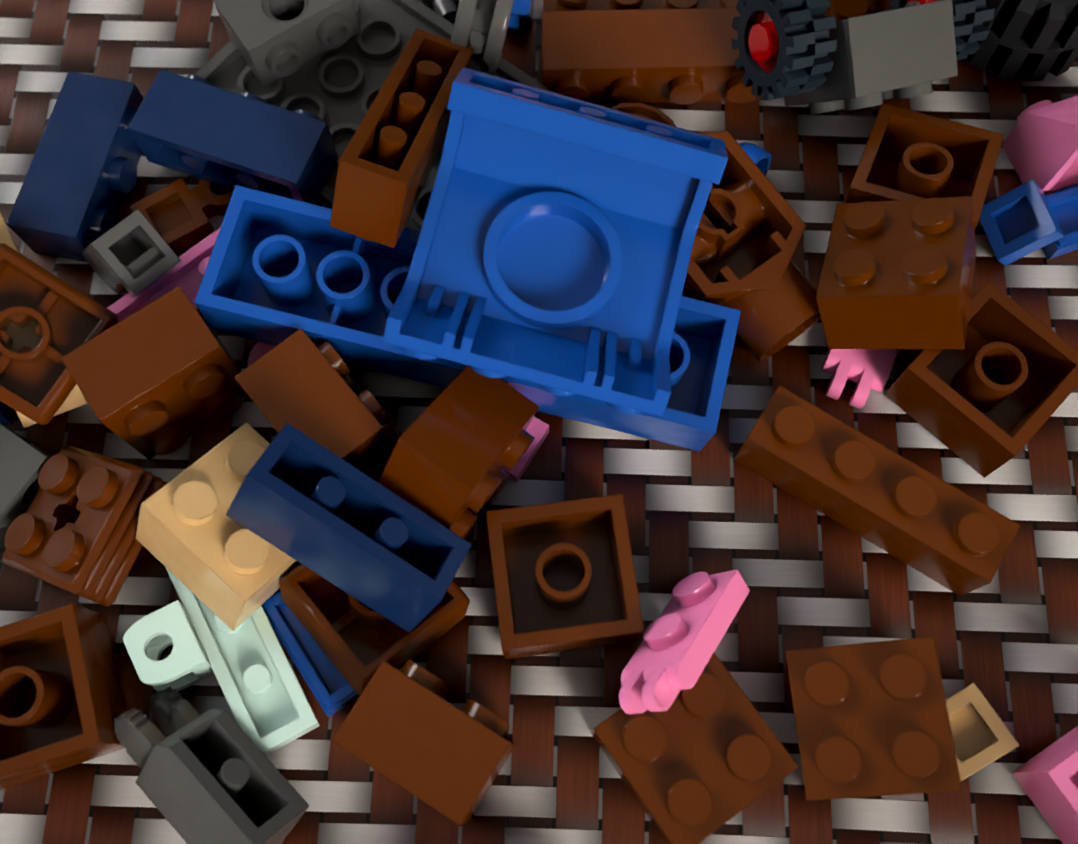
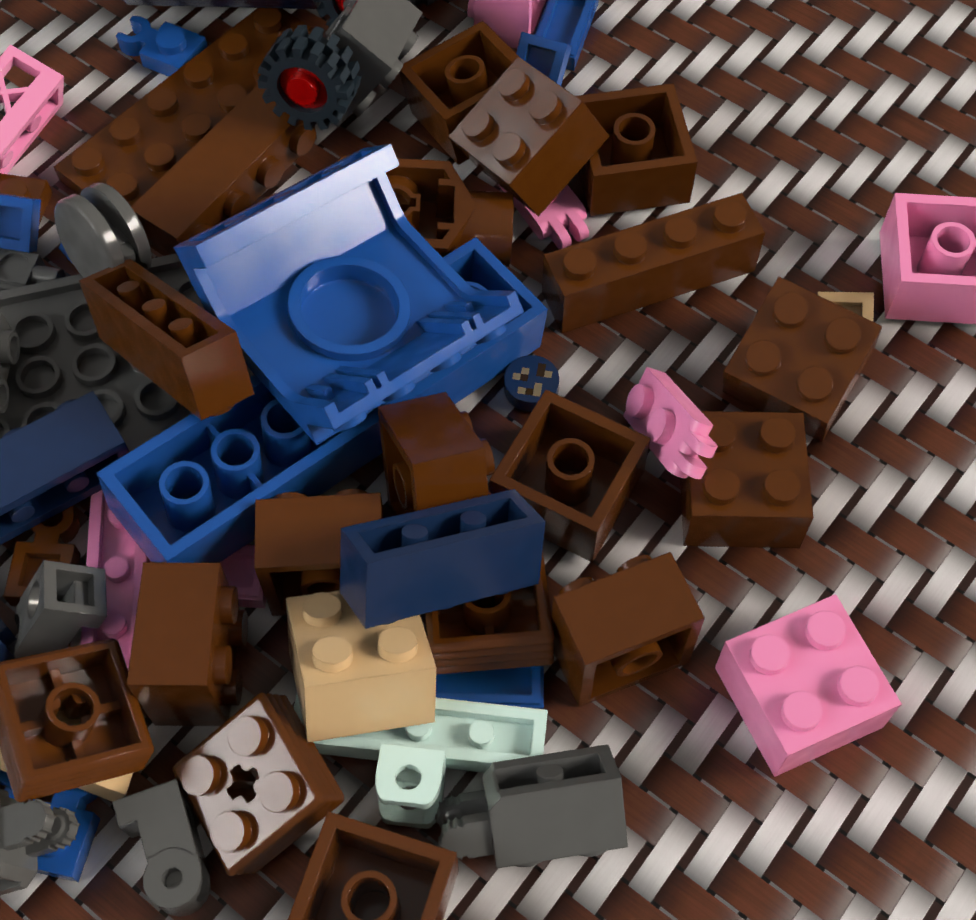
camera: 55 degrees left, 10 degrees down
none -> dark blue tile [504,355,559,412]

